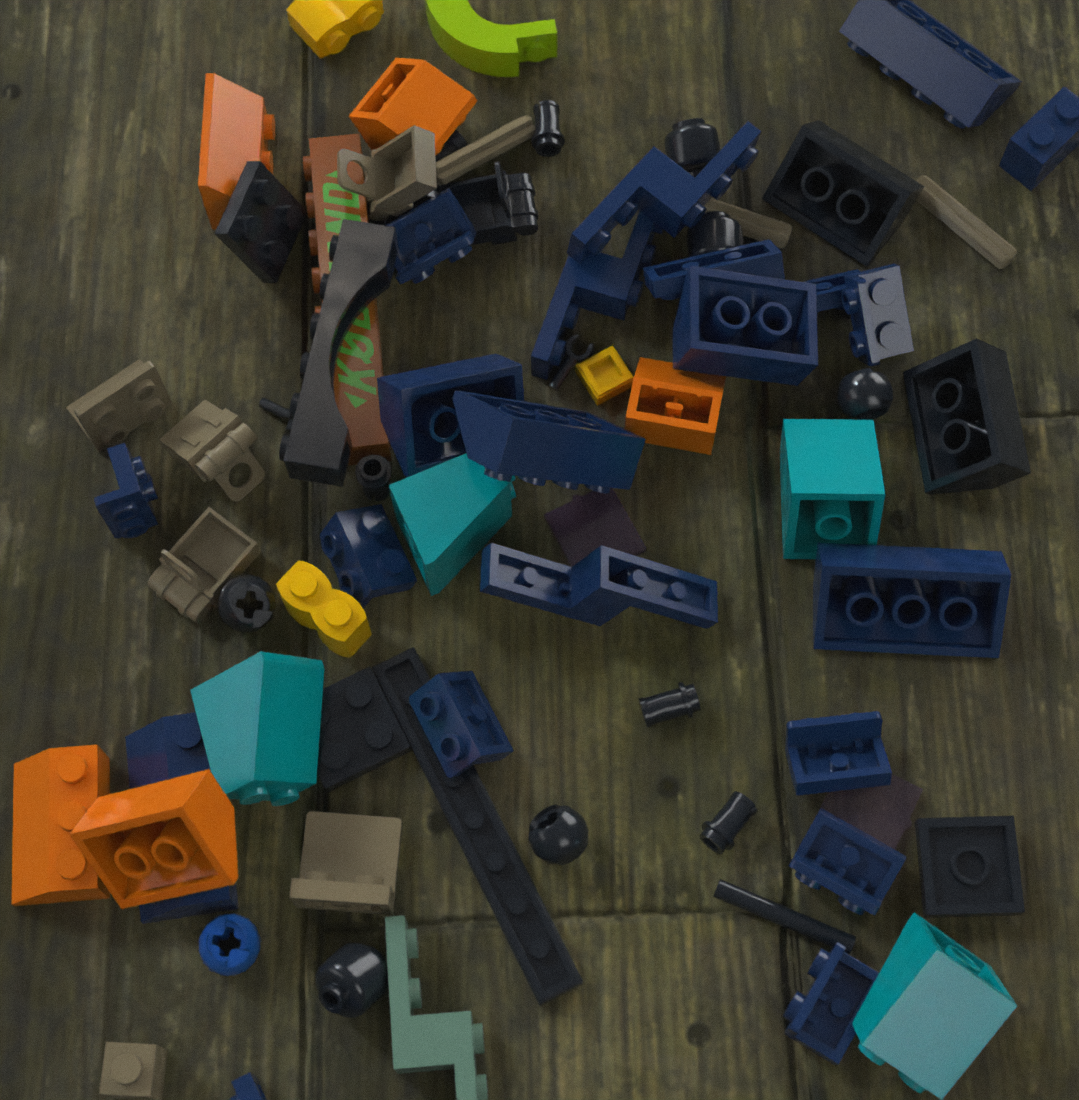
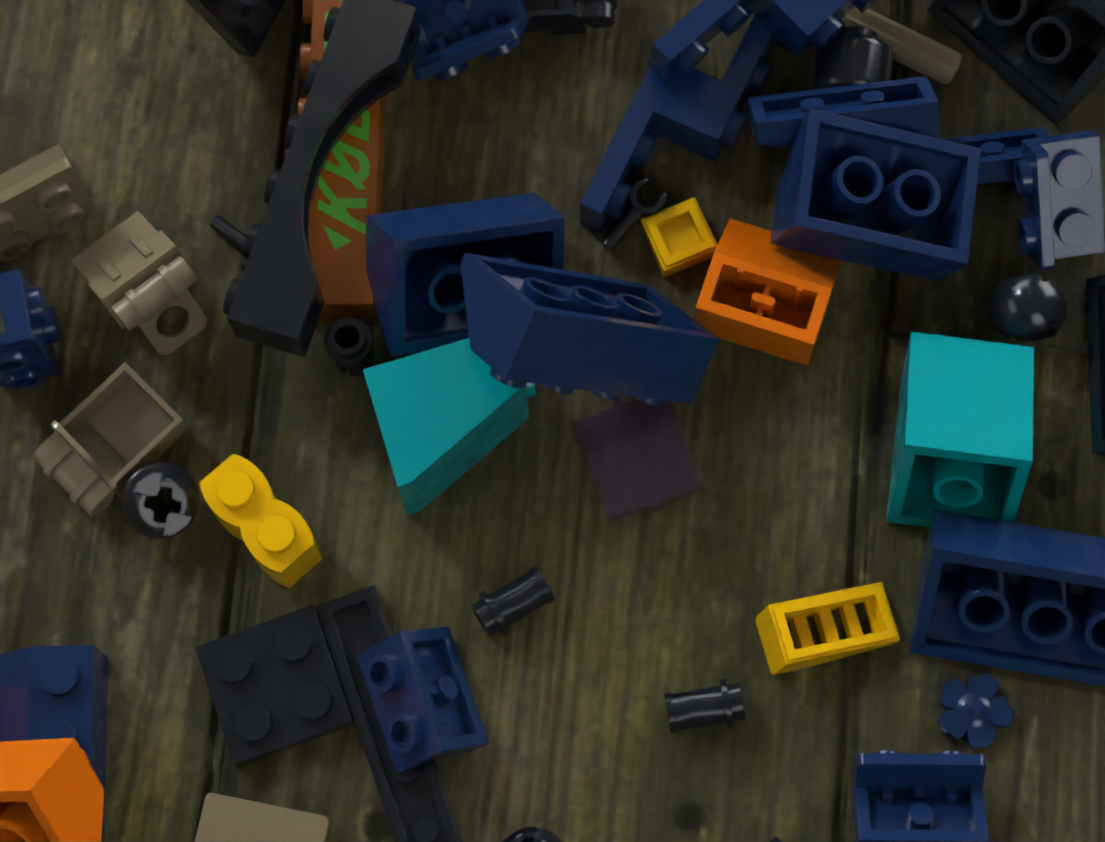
camera: 10 degrees right, 5 degrees up
teal slope [190,651,325,806] -> none
dark blue bracket [320,504,417,609] -> none
dark blue bracket [480,543,718,629] -> none
none -> black pin [471,566,555,637]
none -> yellow slope [756,582,900,675]
none -> dark blue plant [936,673,1015,750]

